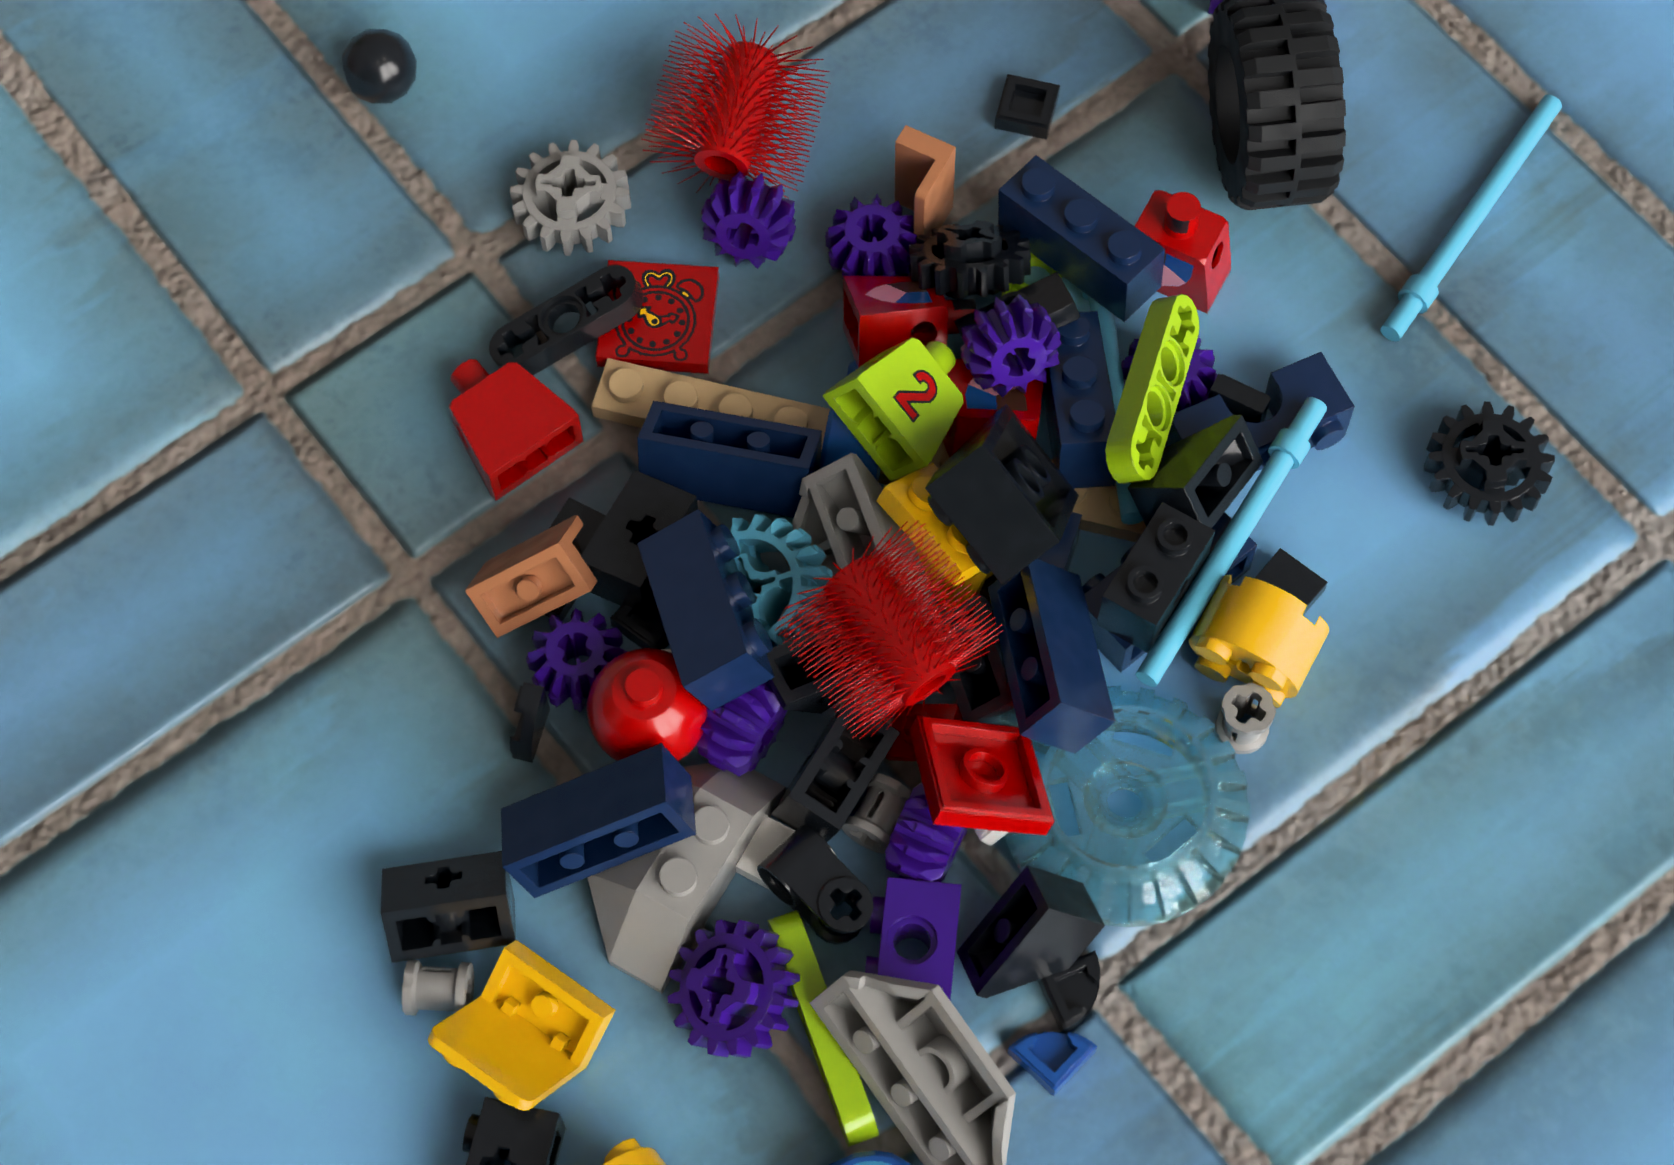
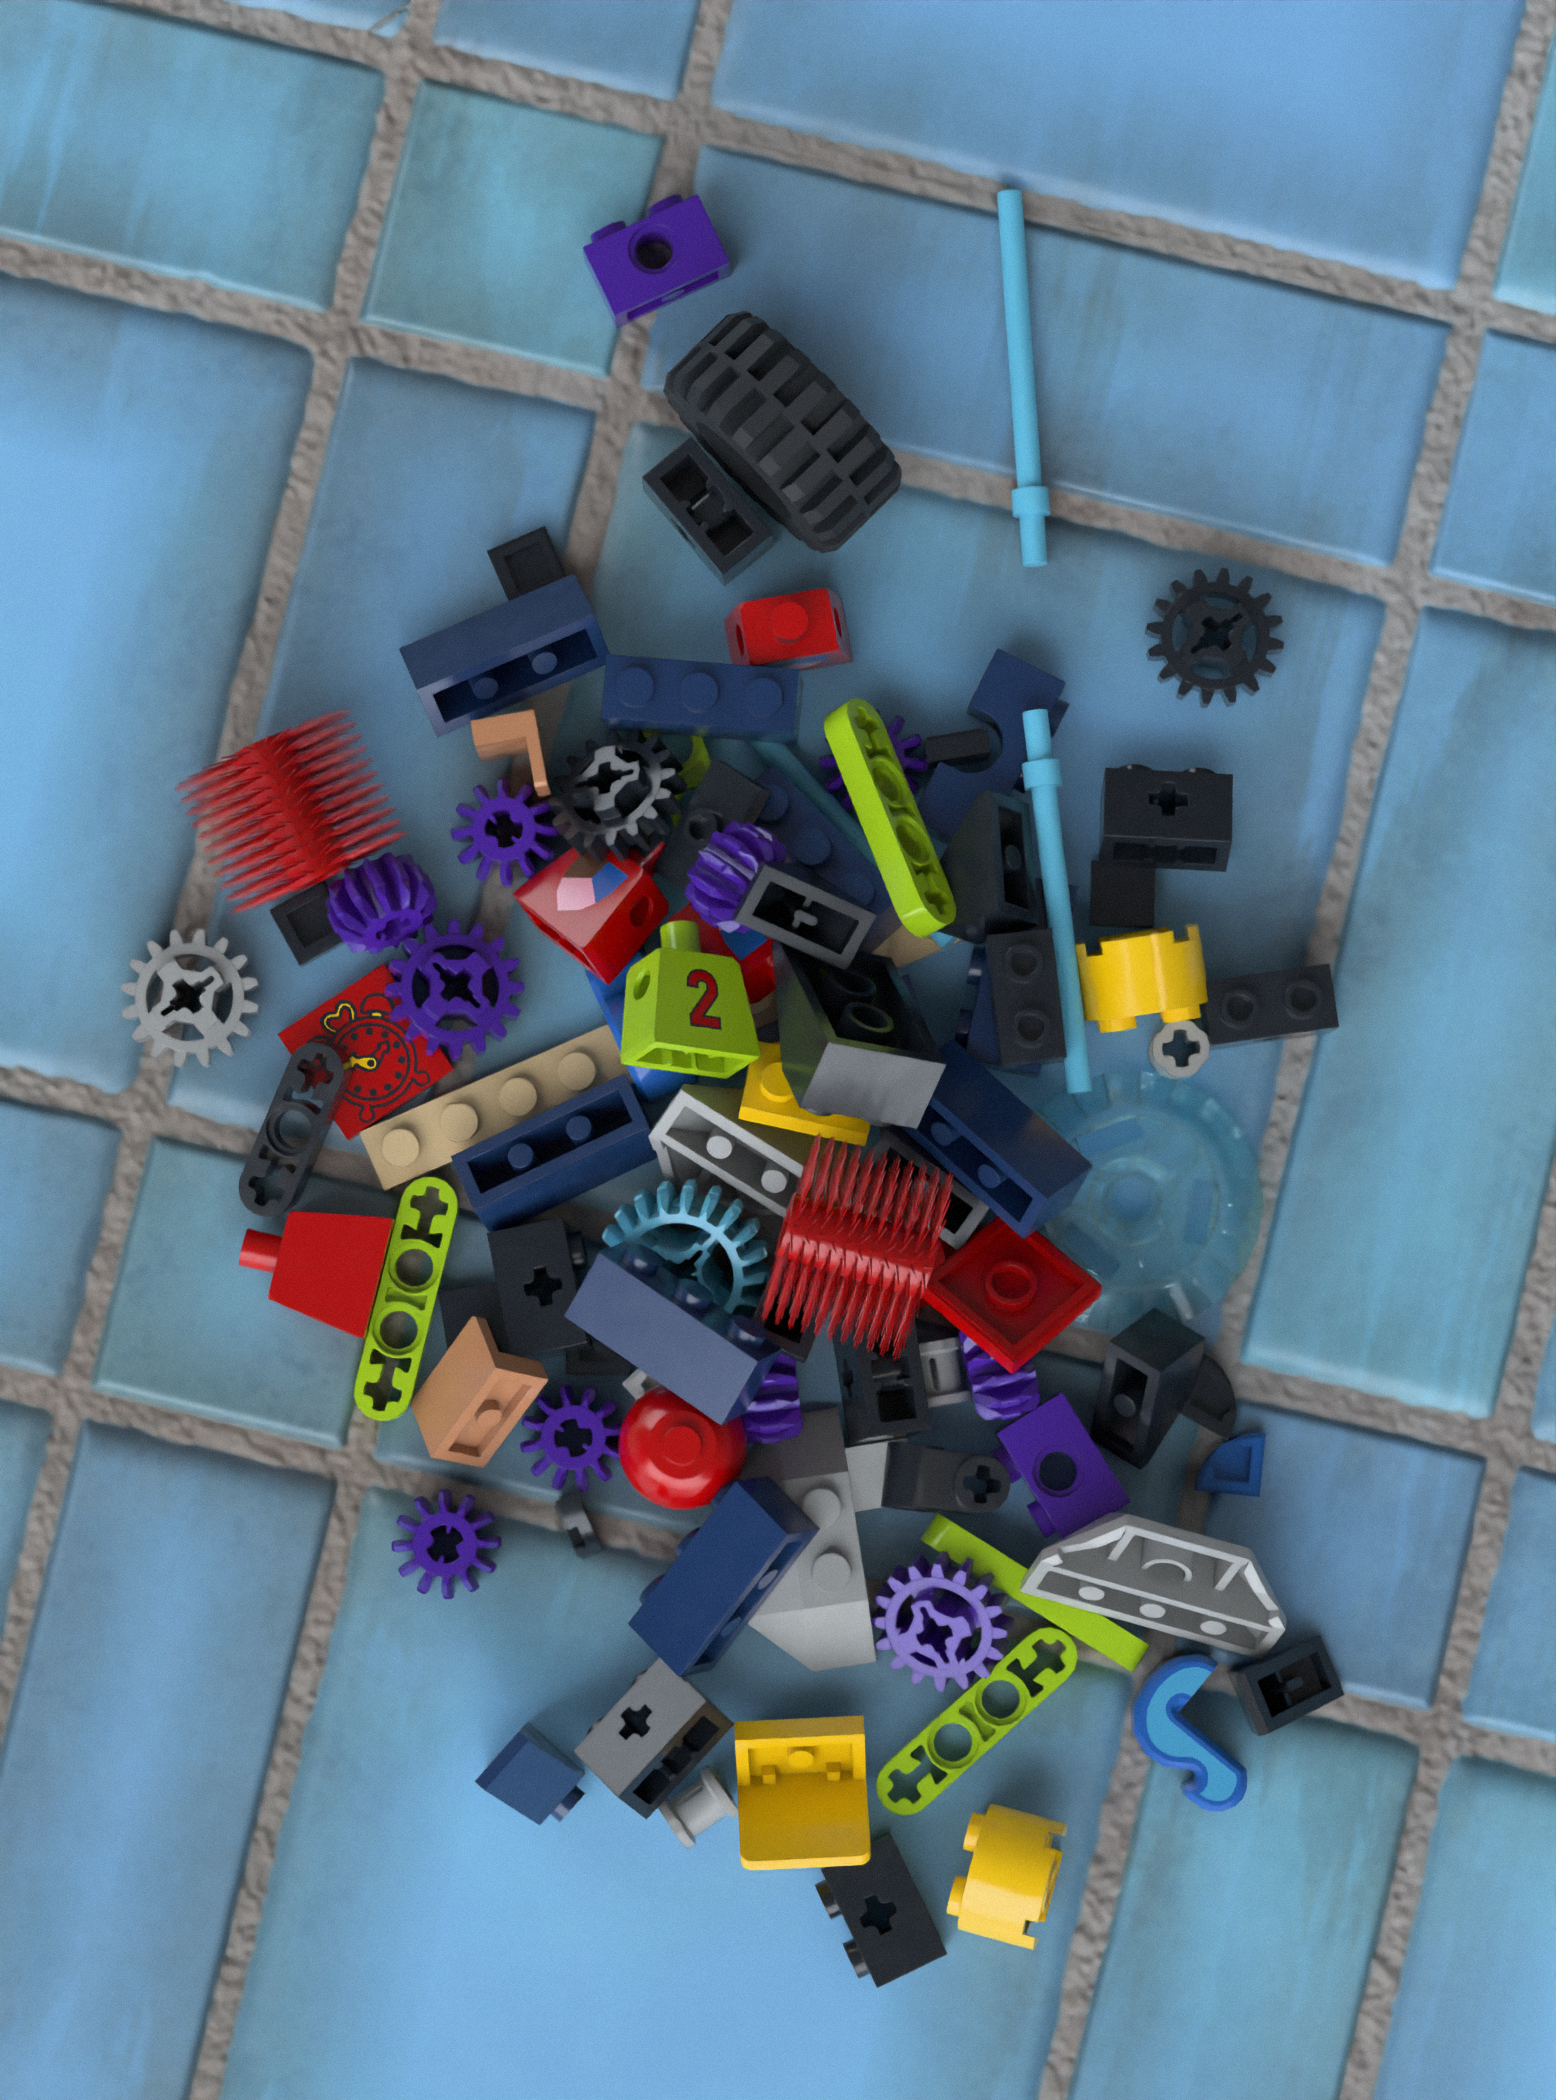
camera: 40 degrees left, 20 degrees up
none -> black tile [269,880,345,968]
none -> lime beam [354,1177,460,1421]
none -> dark purple gear [384,919,525,1061]
none -> dark purple gear [391,1489,502,1599]
none -> dark blue brick [399,573,610,737]
none -> dark blue slope [475,1722,585,1825]
none -> black brick [642,437,773,587]
none -> black slope [732,860,877,971]
none -> lime beam [876,1626,1078,1816]
none -> black brick [1099,764,1233,872]
none -> black brick [1199,964,1339,1050]

